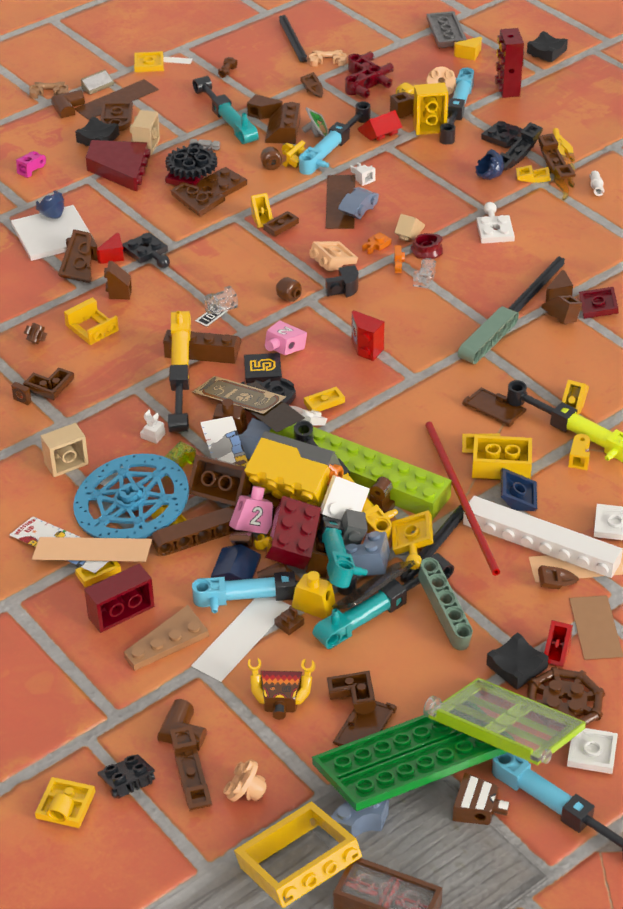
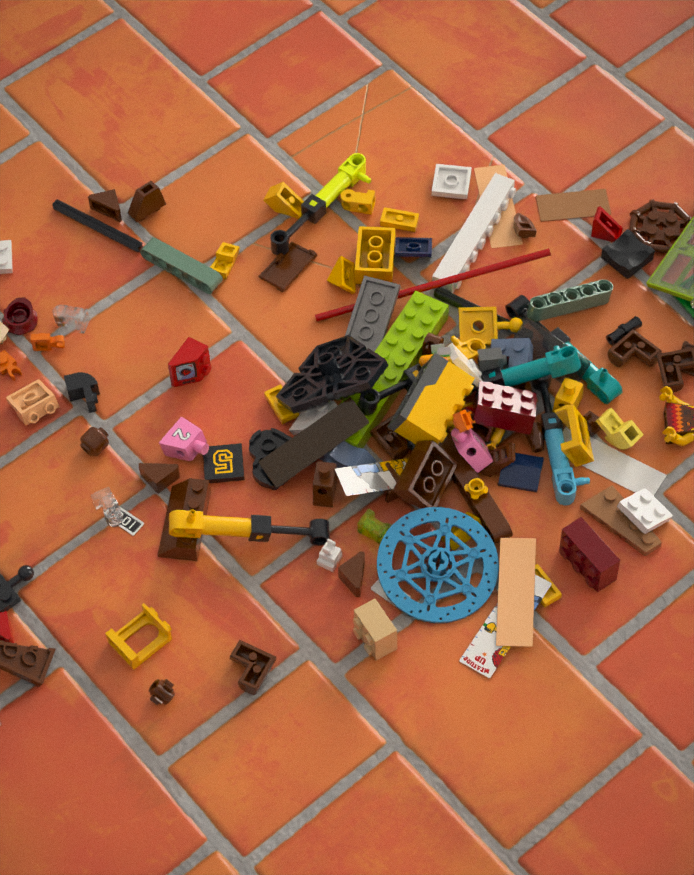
camera: 90 degrees left, 15 degrees up
reddish brown tile [11,382,32,405] -> none
reddish brown slope [104,261,132,300] -> none
sticker [192,376,286,414] -> none
dark red plate [579,287,619,319] -> none
none -> reddish brown slope [139,463,180,494]
none -> yellow slope [210,242,240,279]
none -> black plate [276,335,389,414]
none -> reddish brown slope [338,552,365,597]
none -> flat silver plate [345,276,401,352]
none -> yellow plate [380,207,419,232]
none -> flat silver piece [419,344,451,366]
none -> orange plate [453,409,476,433]
none -> yellow plate [464,478,488,500]
none -> yellow panel [554,404,594,467]
none -> light yellow brick [596,408,644,449]
none -> black pin [606,316,642,346]
none -> reddish brown brick [607,329,662,367]
none -> white plate [617,489,673,534]

